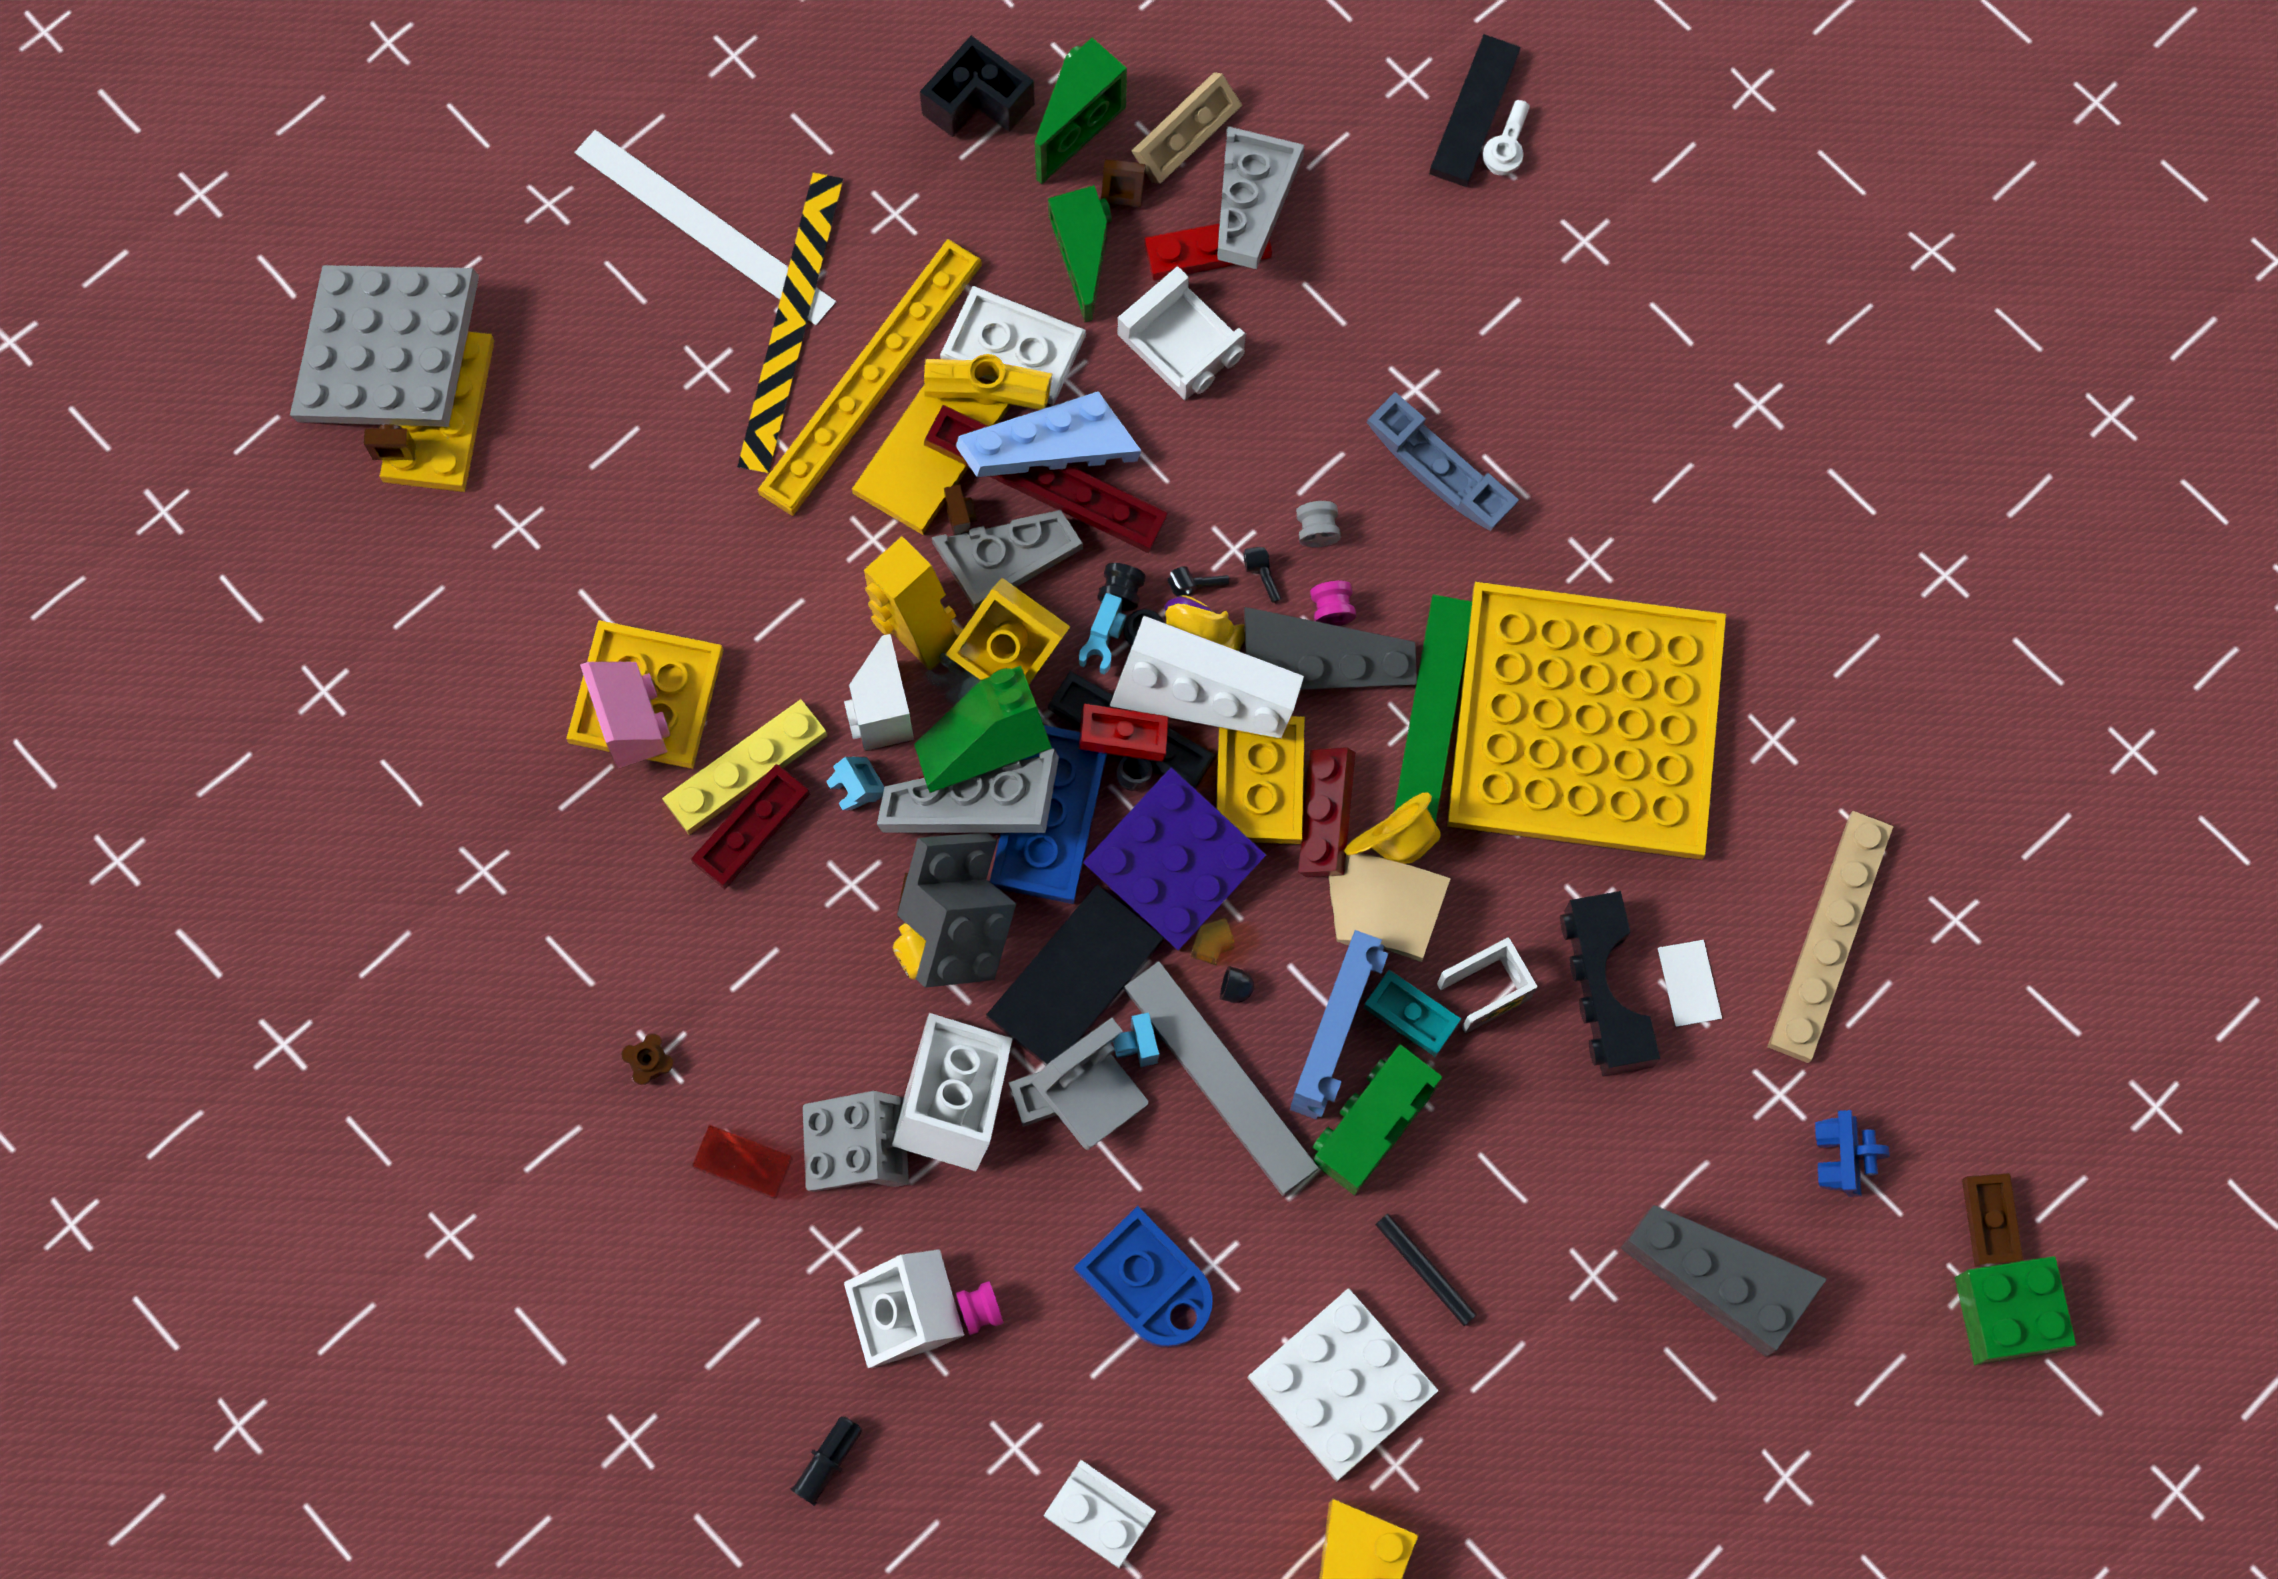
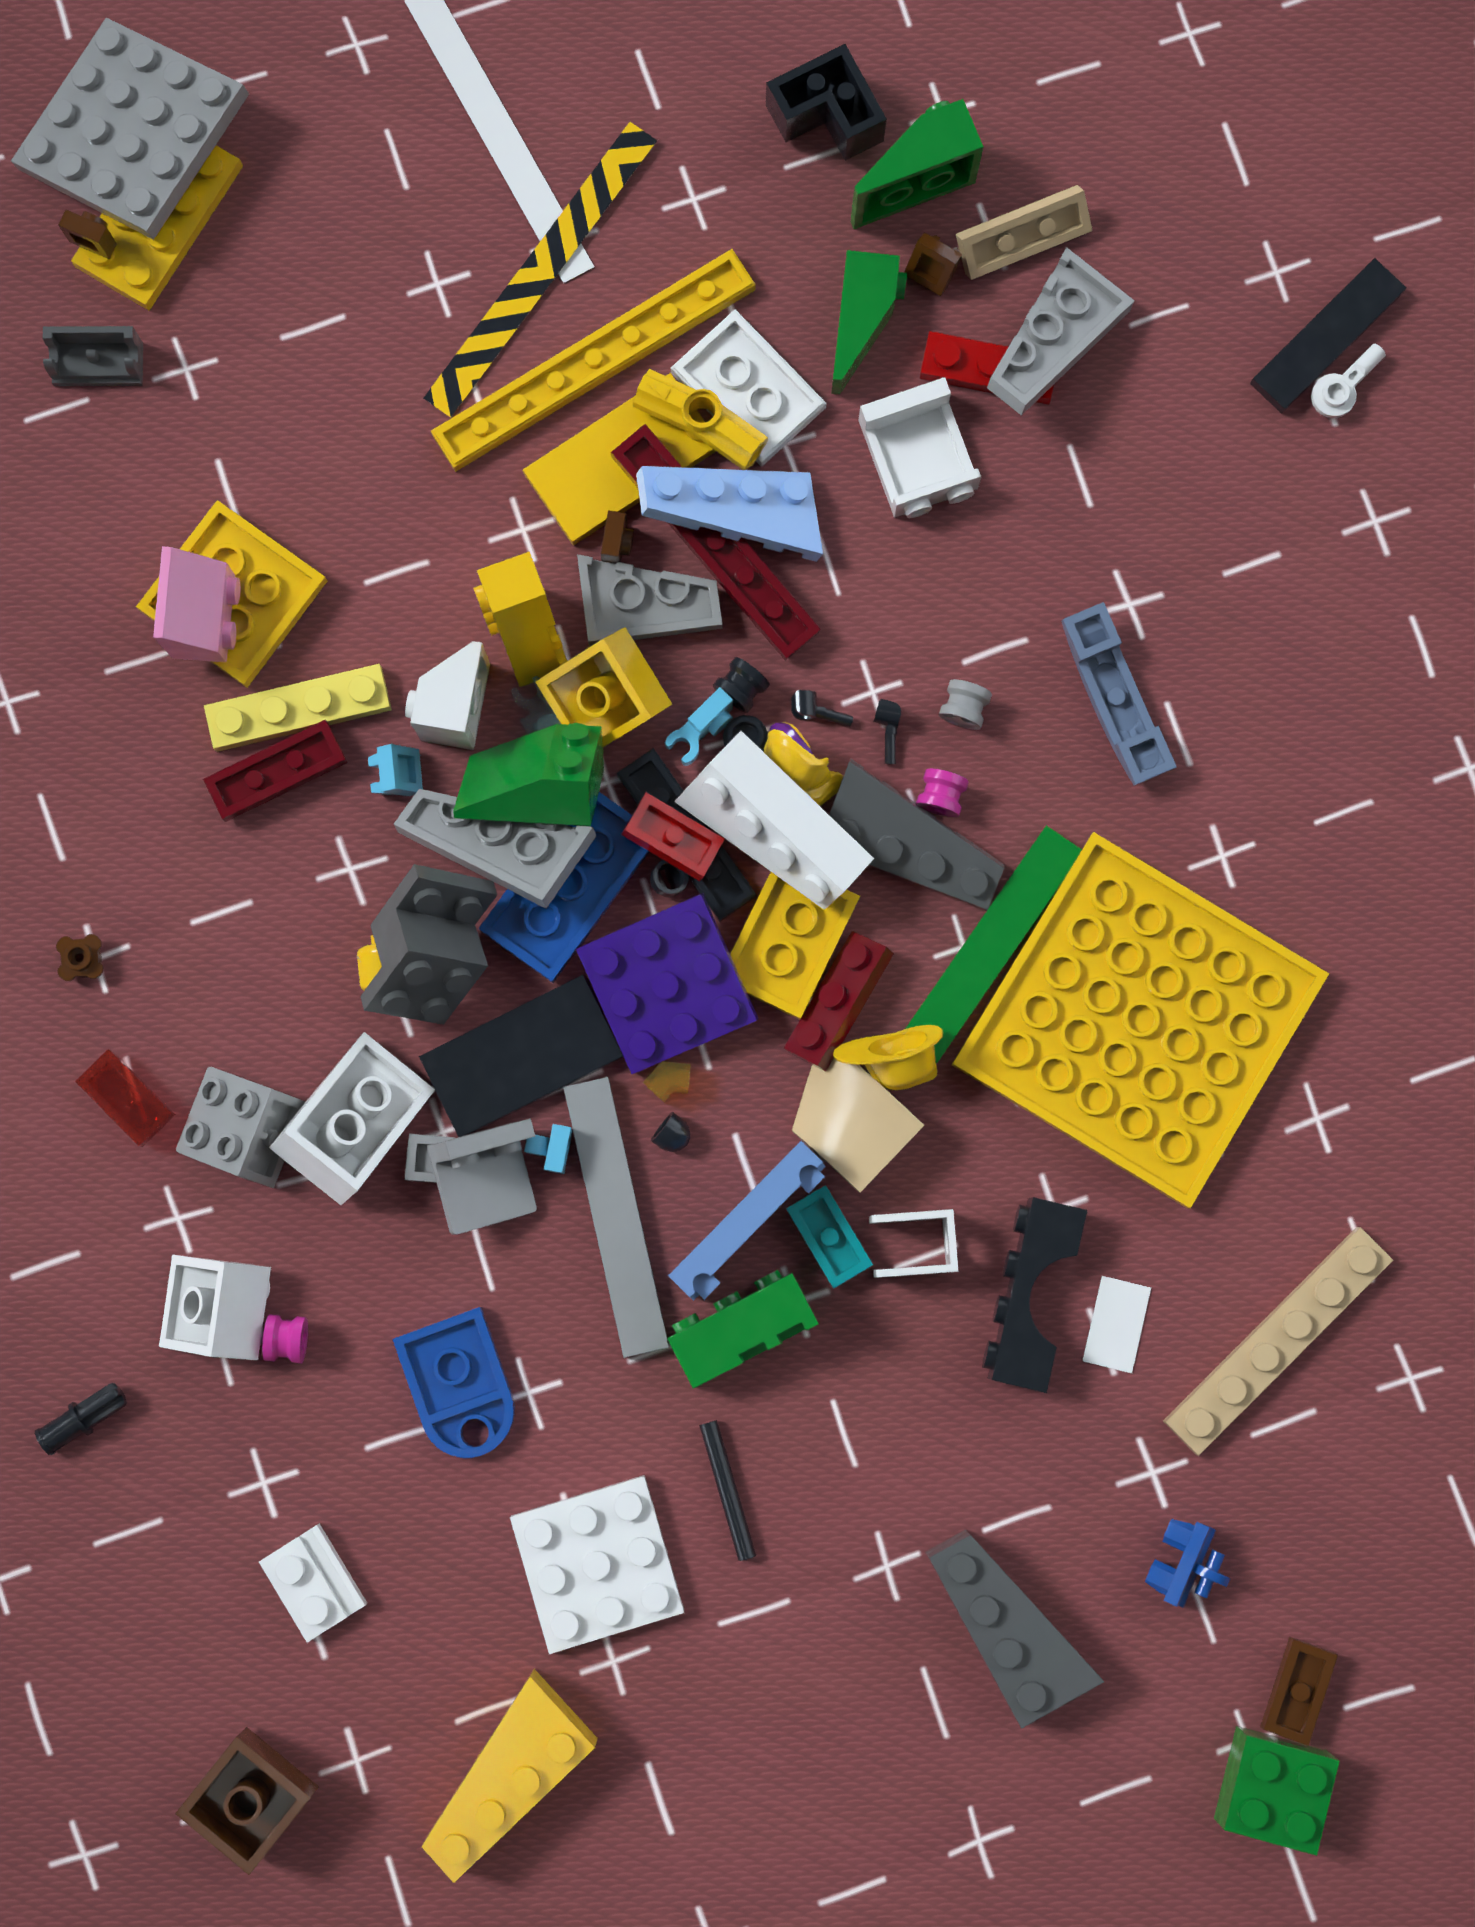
camera: 25 degrees right, 10 degrees up
none -> dark grey hinge [43,326,143,386]

